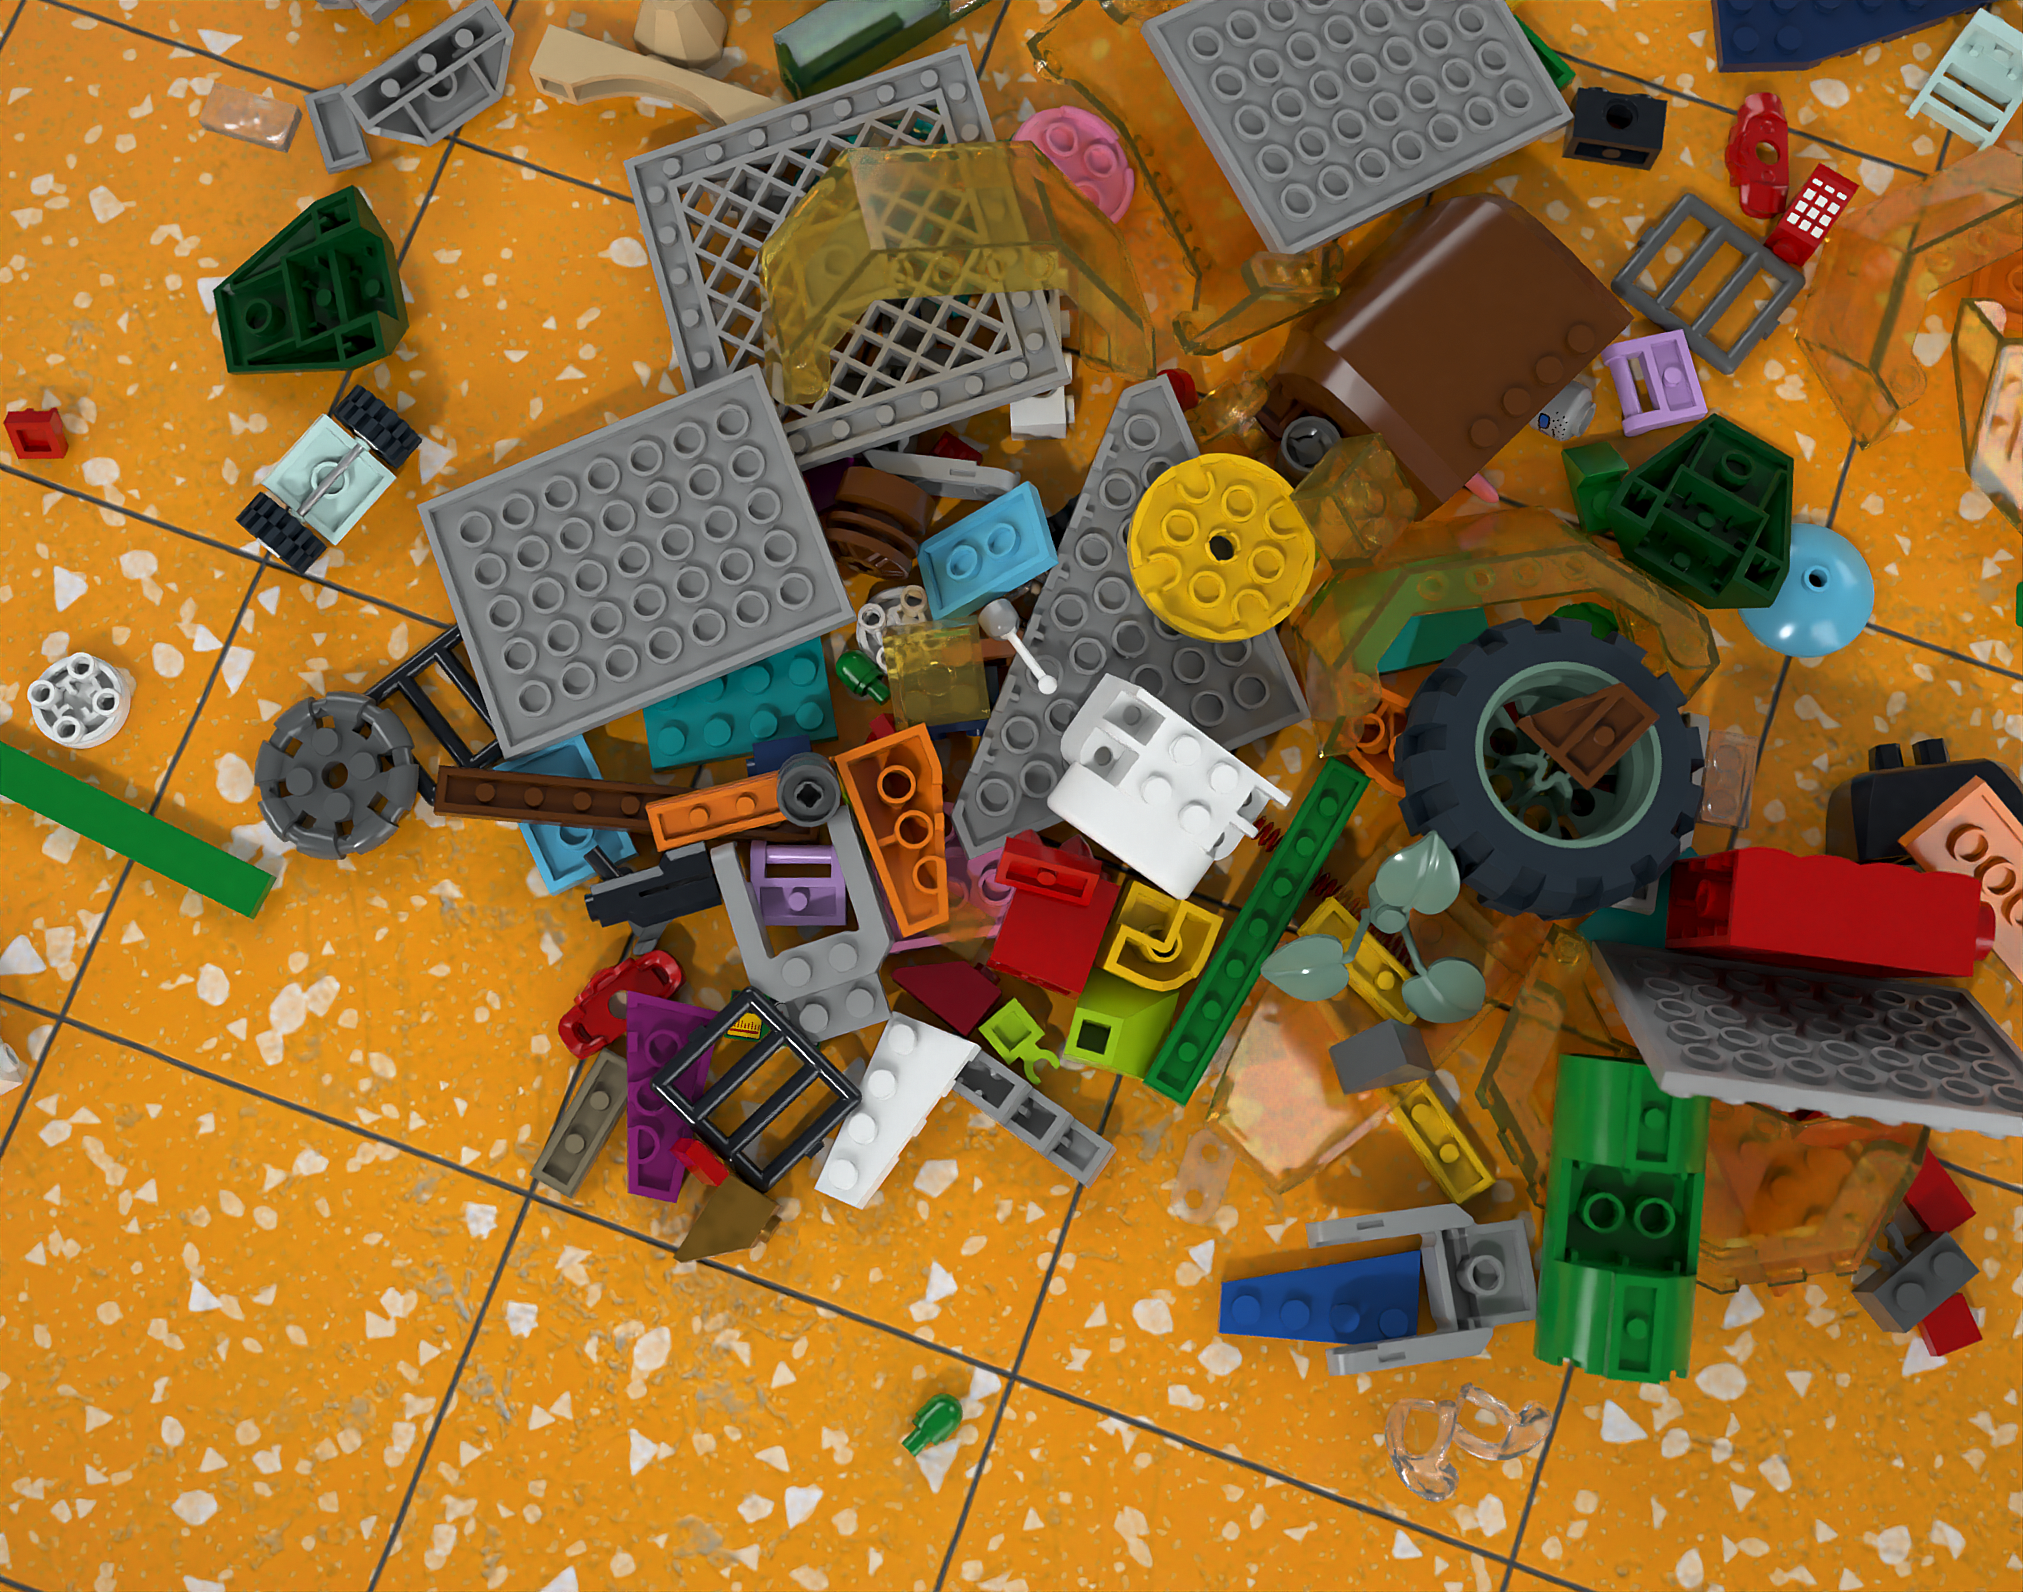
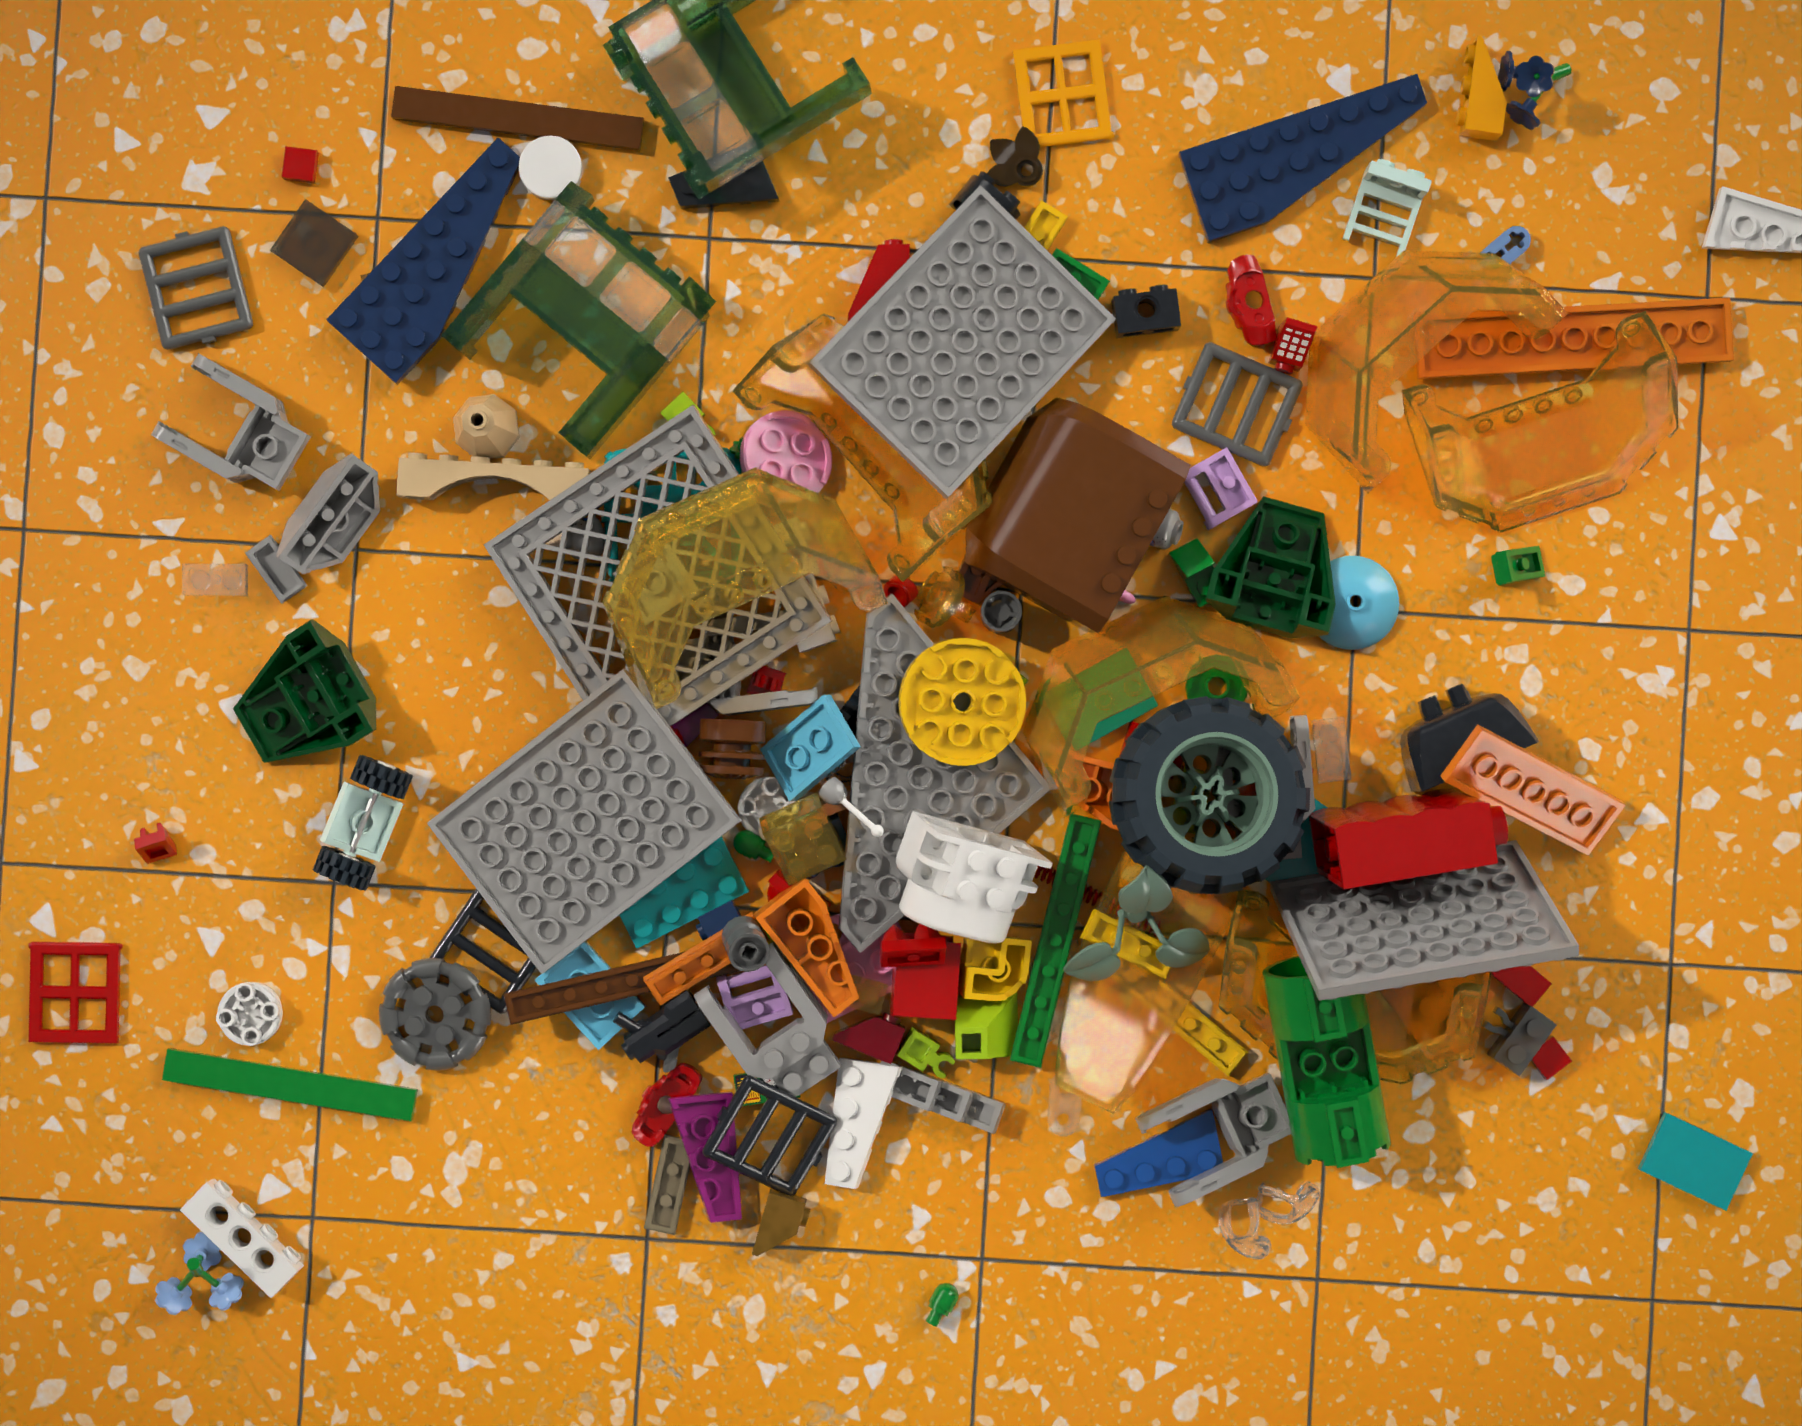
camera: 10 degrees left, 10 degrees up
red tile [669,1137,729,1187] -> none
clear yellow brick [1289,432,1423,570] -> none
dark grey slope [1328,1018,1436,1095] -> none
reddish brown wing [1516,682,1661,791] -> none

